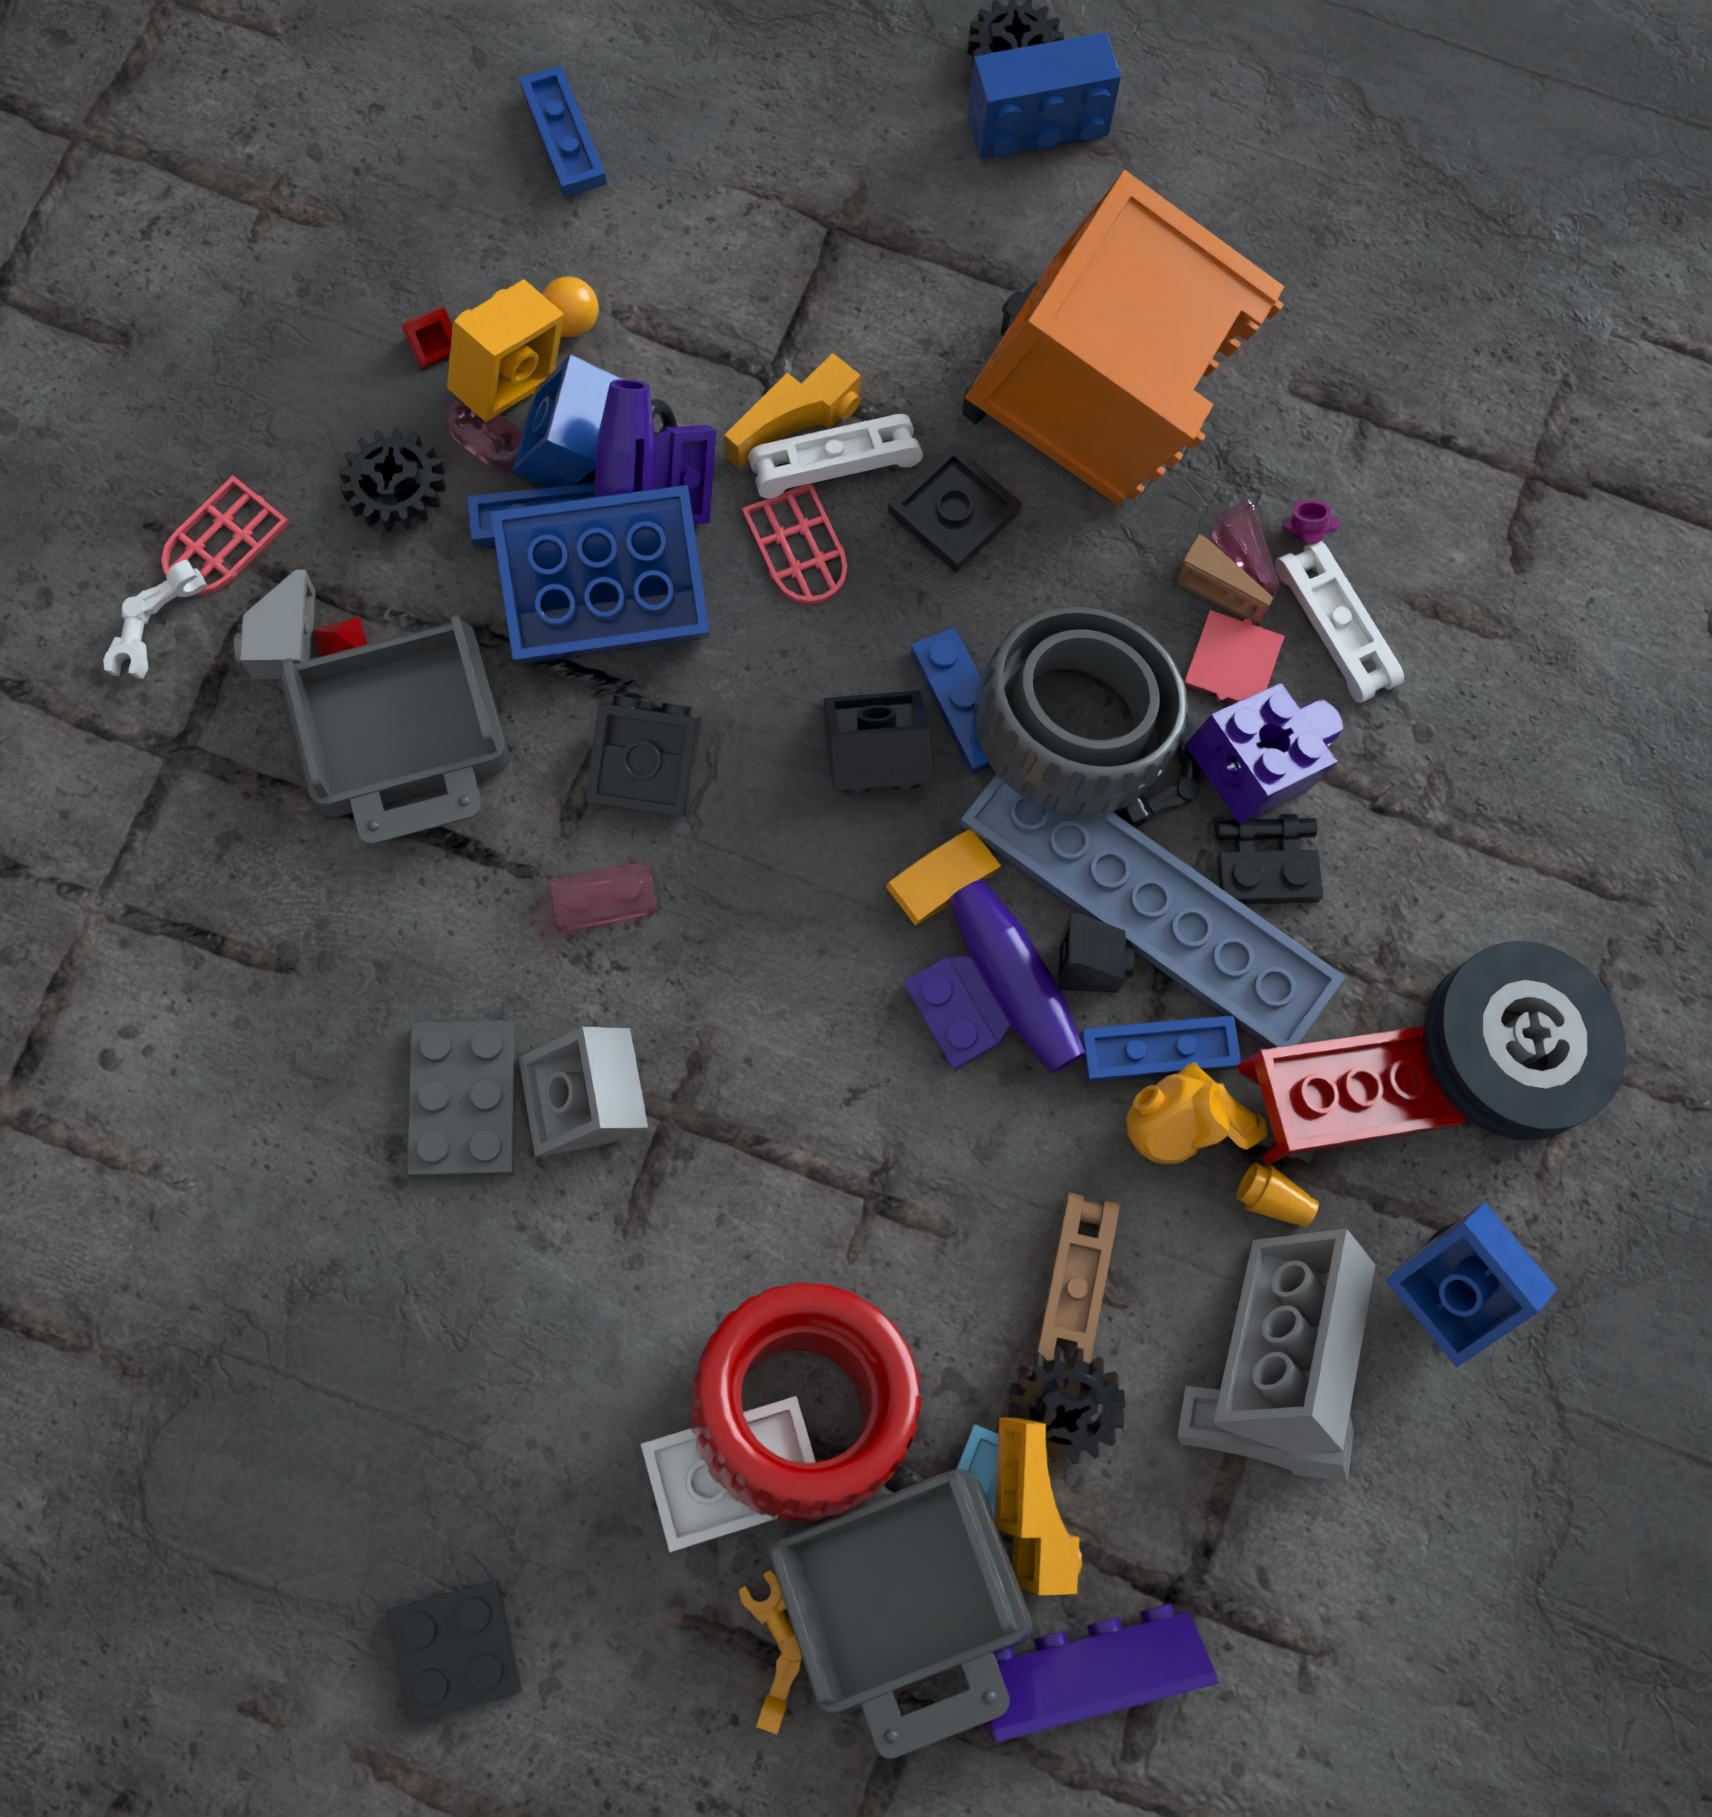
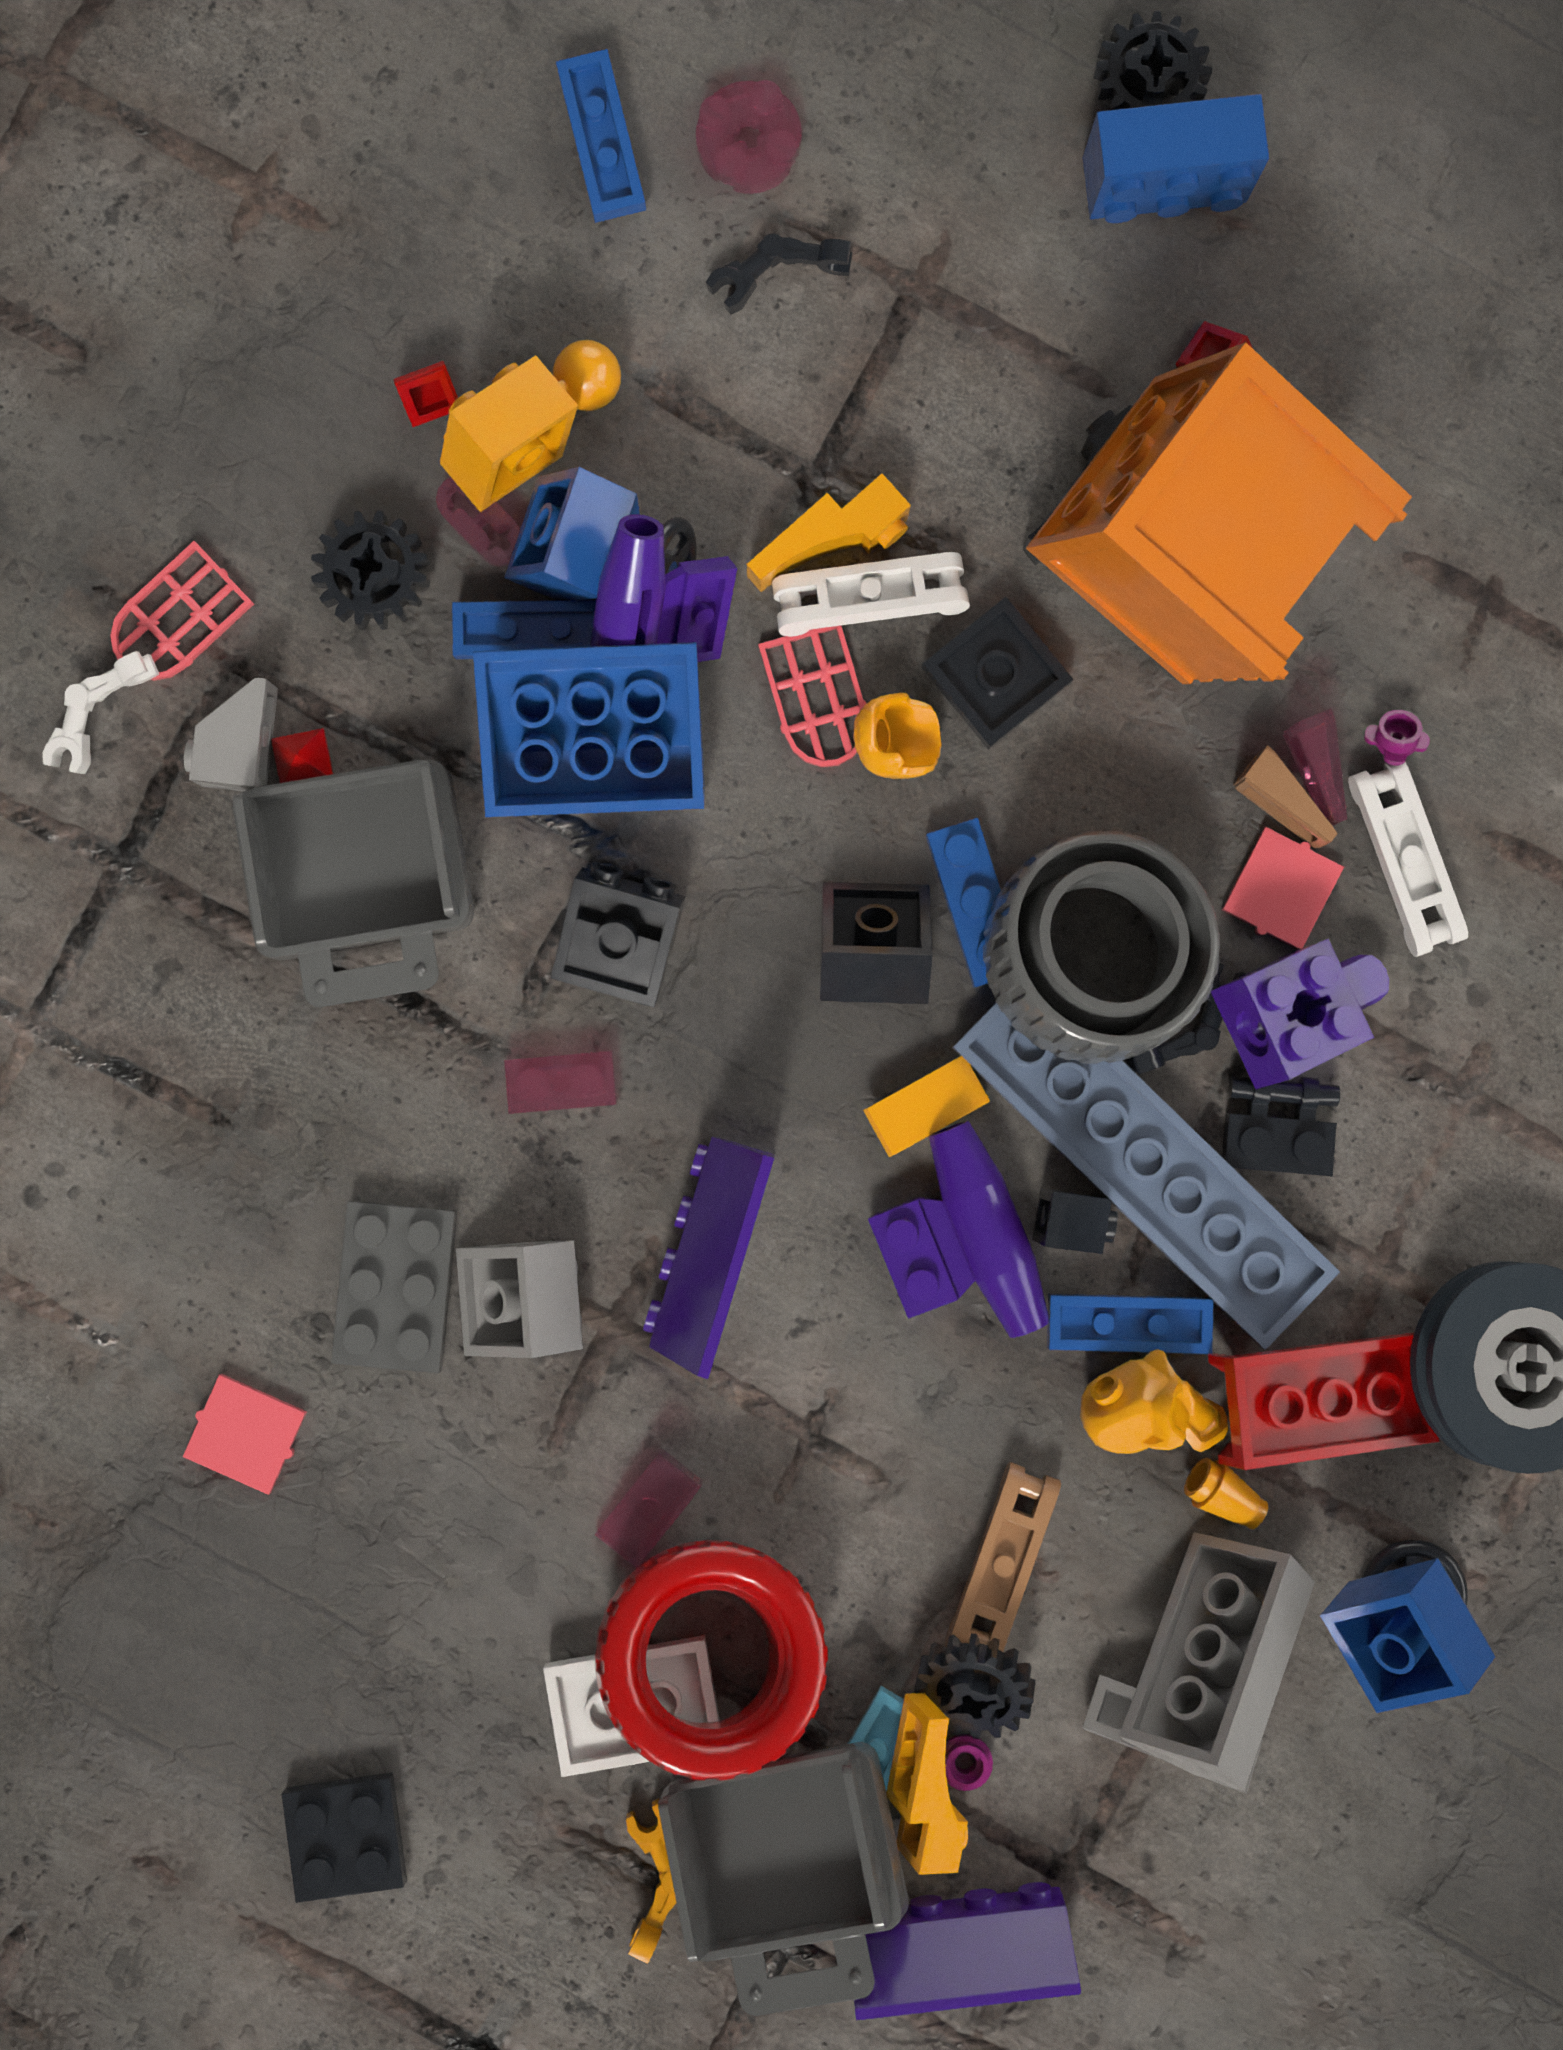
camera: 10 degrees right, 15 degrees up
none -> coral piece [183,1374,307,1495]
none -> clear pink slope [594,1448,703,1568]
none -> dark purple slope [643,1136,775,1379]
none -> clear pink plate [696,80,802,194]
none -> black piece [706,233,852,315]
none -> light orange hair [853,693,942,779]
none -> magenta plate [945,1734,993,1791]

